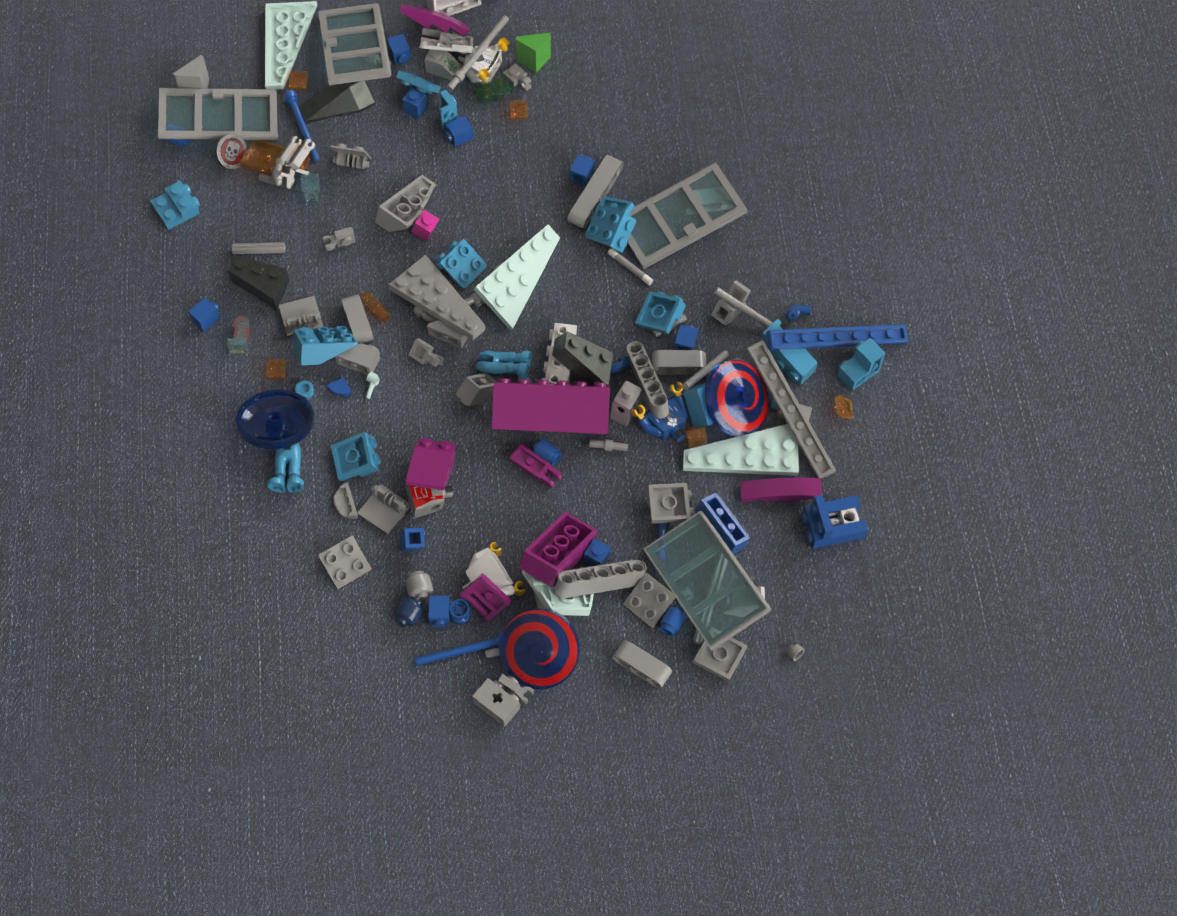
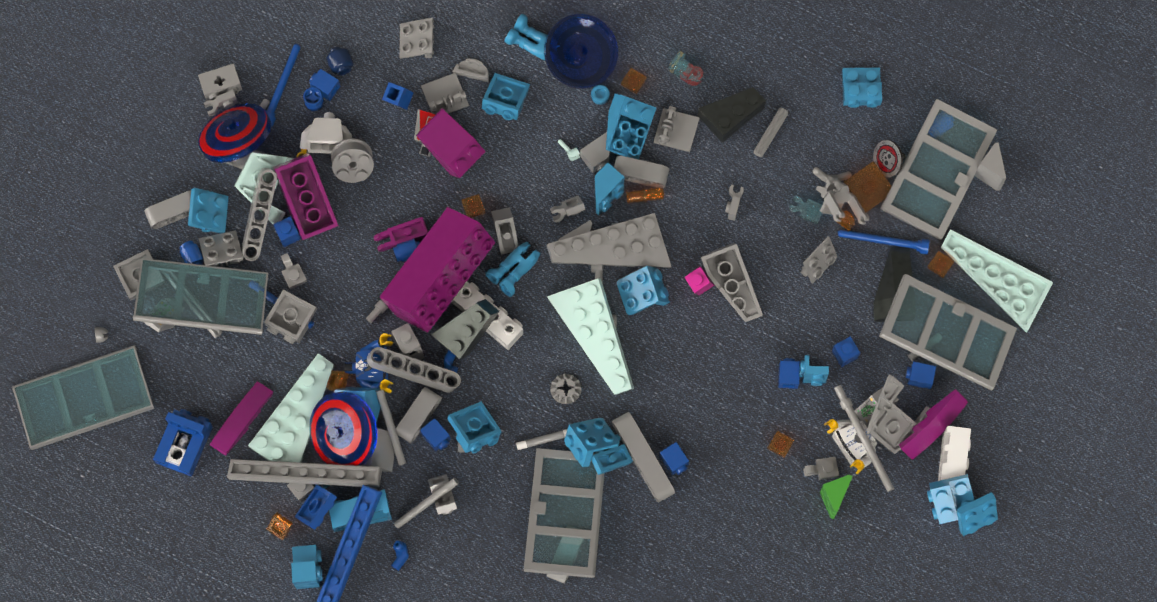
camera: 125 degrees right, 10 degrees up
blue brick [188,298,220,332] -> none
blue tile [327,377,352,397] -> none
dark azure plate [396,71,441,95] -> none
light grey head [405,571,433,602] -> none
magenta plate [458,573,511,623] -> none
clear green slope [473,77,514,103] -> none
blue brick [694,493,750,554] -> none
none -> clear light blue door [12,345,155,450]
none -> dark azure plate [188,188,229,234]
none -> light grey plate [281,253,307,289]
none -> blue plate [295,484,337,530]
none -> light grey wheel [331,138,374,183]
none -> clear orange plate [461,194,485,218]
none -> light grey gear [550,373,581,404]
none -> dark azure slope [595,162,625,215]

